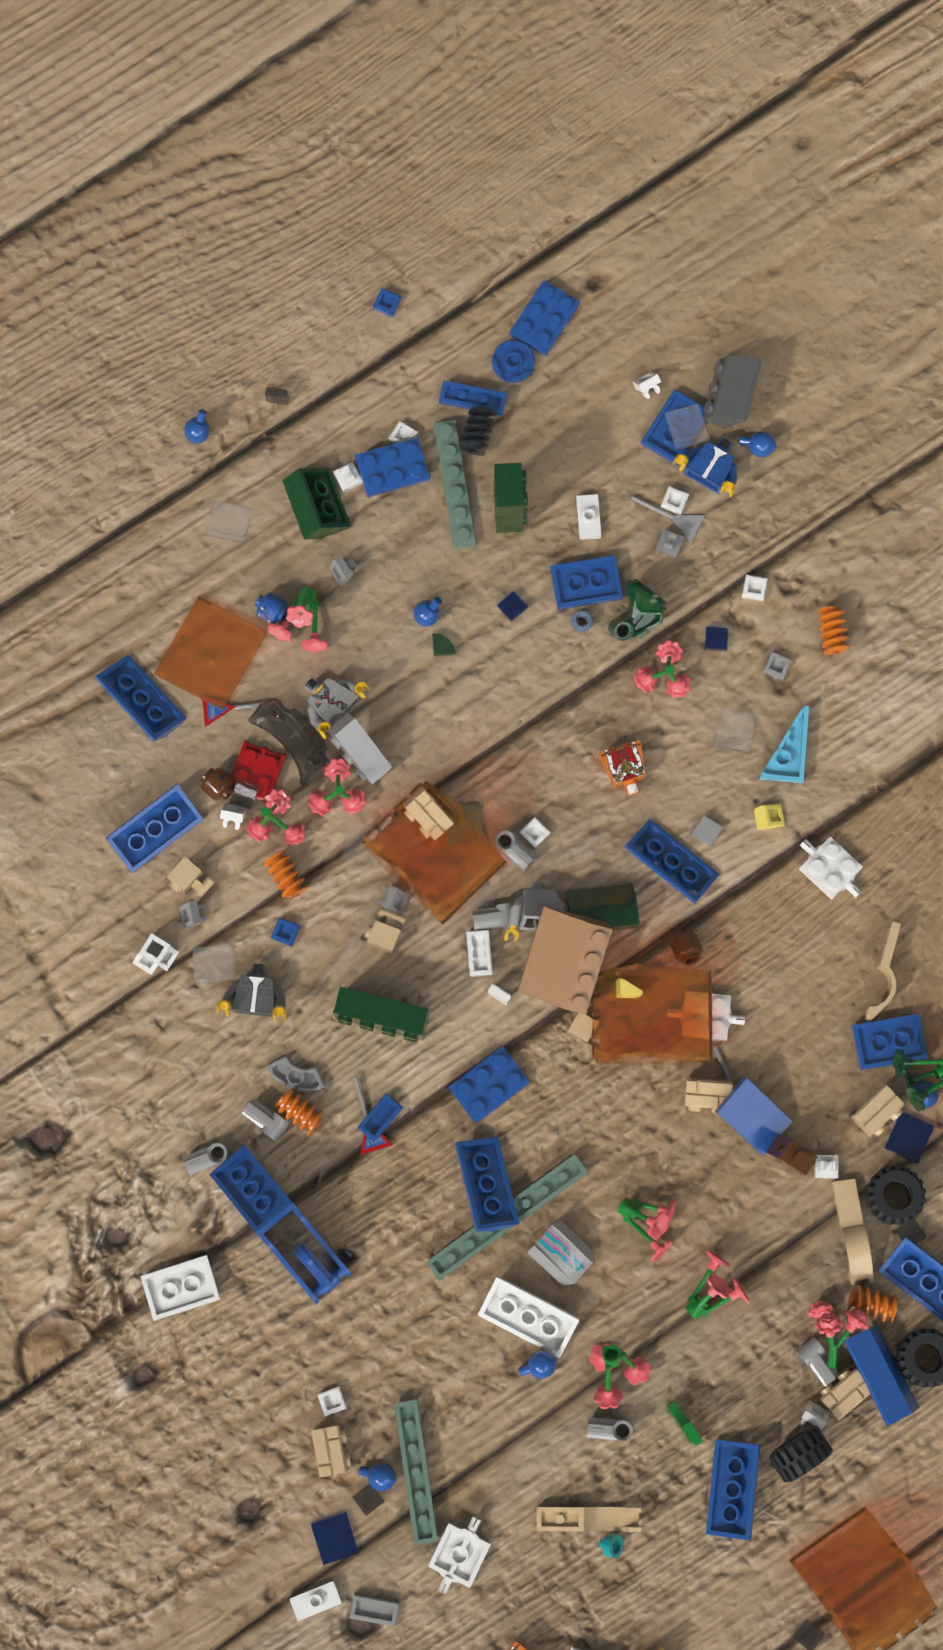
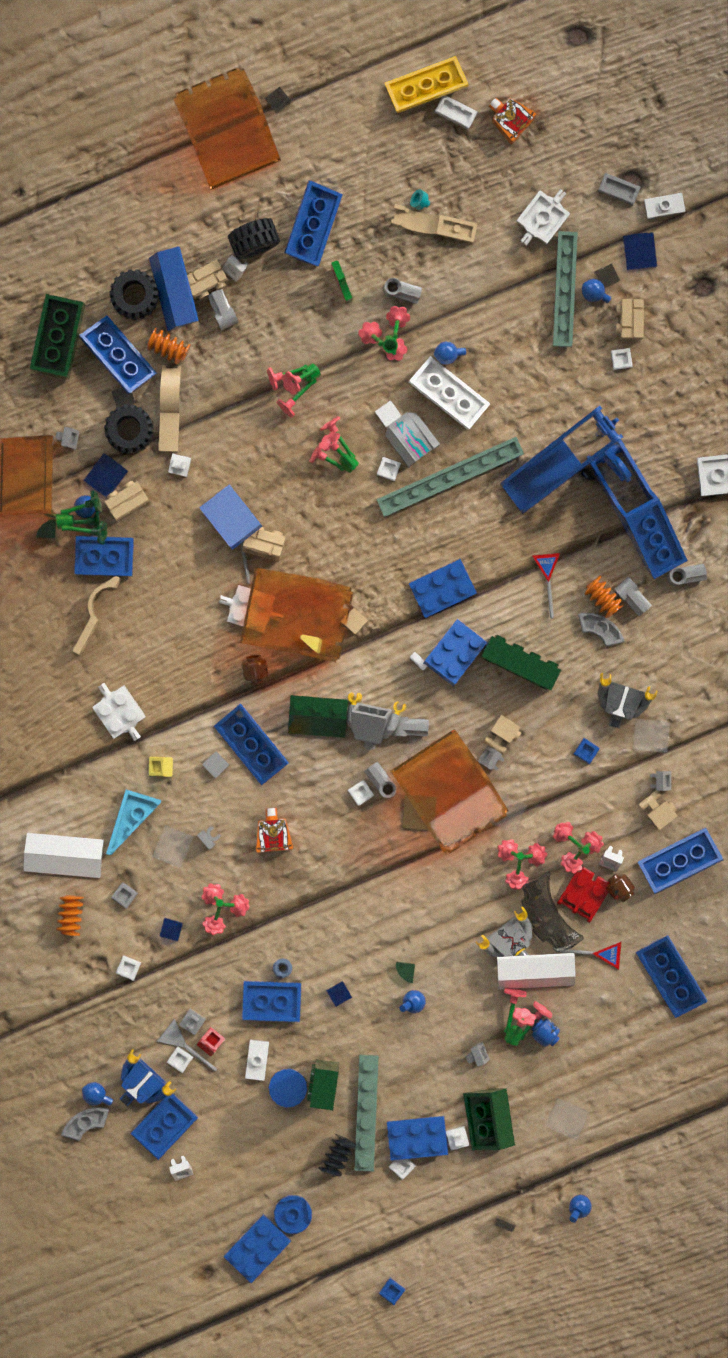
camera: 170 degrees left, 10 degrees up
white brick [132,933,179,975] -> none
clear orange piece [154,596,267,710] -> none
clear smoke tile [230,780,259,810] -> none
orange piece [264,850,309,900] -> none
light grey brick [327,713,393,784] -> none
blue tile [357,1093,403,1142] -> none
tan brick [403,787,454,840] -> none
blue plate [439,380,507,416] -> none
blue slope [455,1137,520,1231] -> none
white plate [466,929,493,977] -> none
medium nougat slope [518,906,612,1015] -> none
dark green piece [608,579,667,641] -> none
clear piece [665,404,710,450] -> none
dark grey slope [703,355,762,429] -> none
reddish brown torso [766,1133,818,1176] -> none
coral plant [807,1300,869,1368] -> none
none -> white slope [24,833,104,878]
none -> light grey tile [61,1107,109,1141]
none -> red slope [196,1027,225,1056]
none -> light grey tile [197,826,221,850]
none -> blue tile [269,1068,307,1107]
none -> white tile [375,401,401,427]
none -> white tile [377,457,401,482]
none -> blue plate [423,619,487,686]
none -> white slope [497,953,576,990]
none -> blue piece [500,406,623,514]

